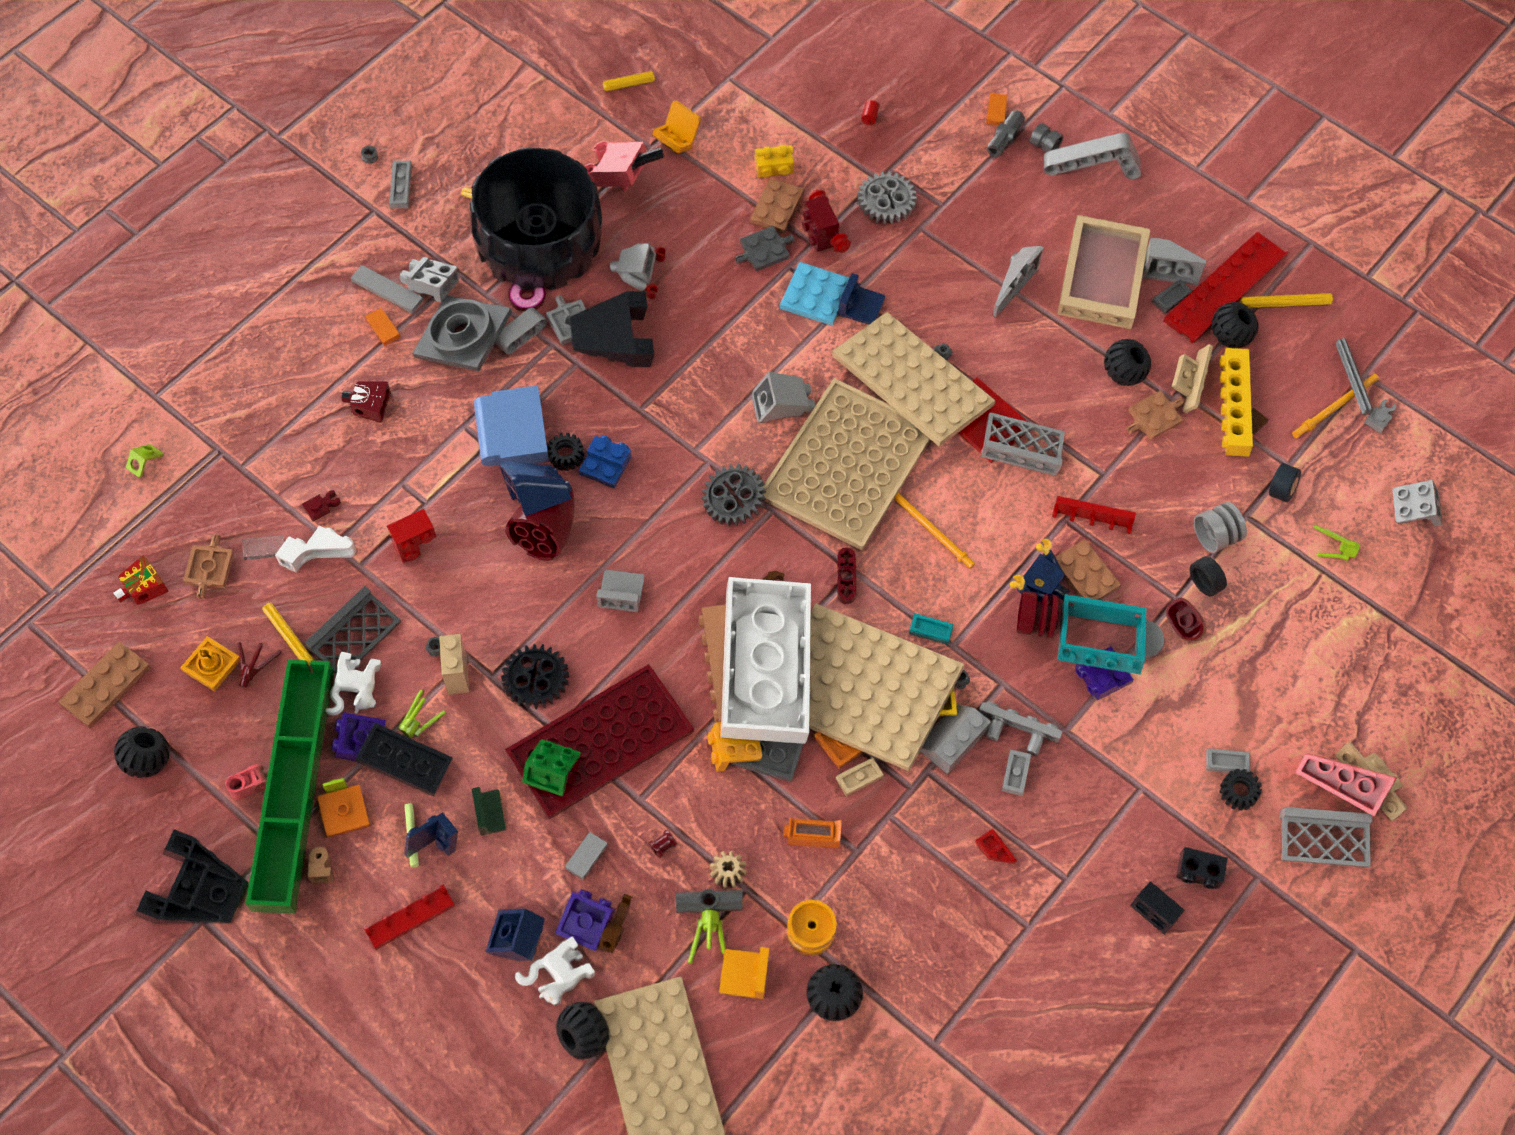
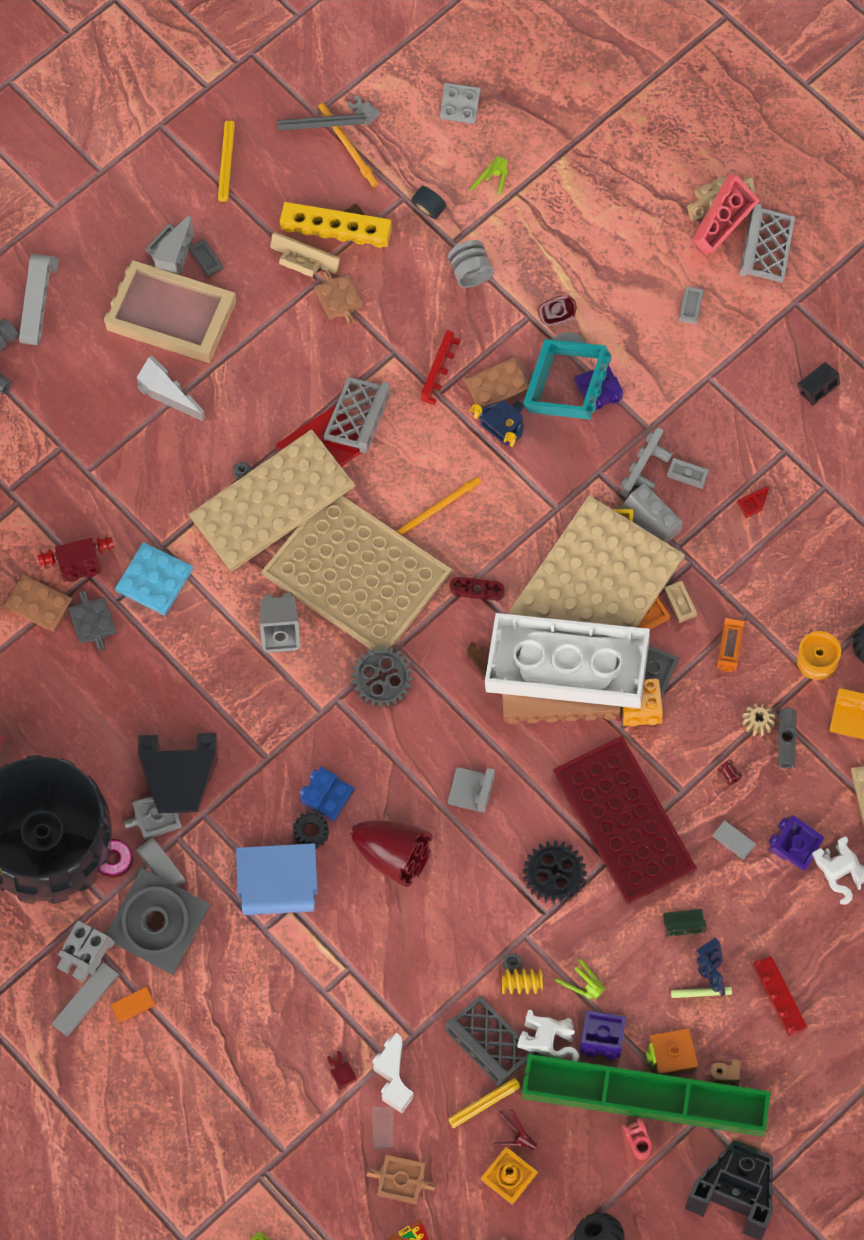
camera: 80 degrees left, 5 degrees up
dark red torso [341,381,391,423] -> none
black plate [355,723,453,797] -> none
red brick [387,509,437,563] -> none
tan brick [439,634,469,695] -> none
dark blue slope [485,908,545,961] -> none
dark blue windscreen [499,461,572,516] -> none
green bracket [522,739,580,796] -> none
reddish brown piece [599,894,632,953] -> none
light grey torso [610,243,666,299] -> none
lime plant [688,910,726,964] -> none
dark blue bracket [838,273,885,325] -> none
light grey gear [857,172,917,224] -> none
teal tile [909,613,954,645] -> none
dark red wheel [1017,591,1060,638] -> none
black wheel [1104,339,1151,386] -> none
red plate [1163,231,1288,344] -> none
black brick [1176,847,1228,889] -> none
black tyre [1190,556,1227,597] -> none
black wheel [1211,302,1258,348] -> none
black tyre [1219,769,1262,811] -> none
none -> yellow piece [502,968,543,994]

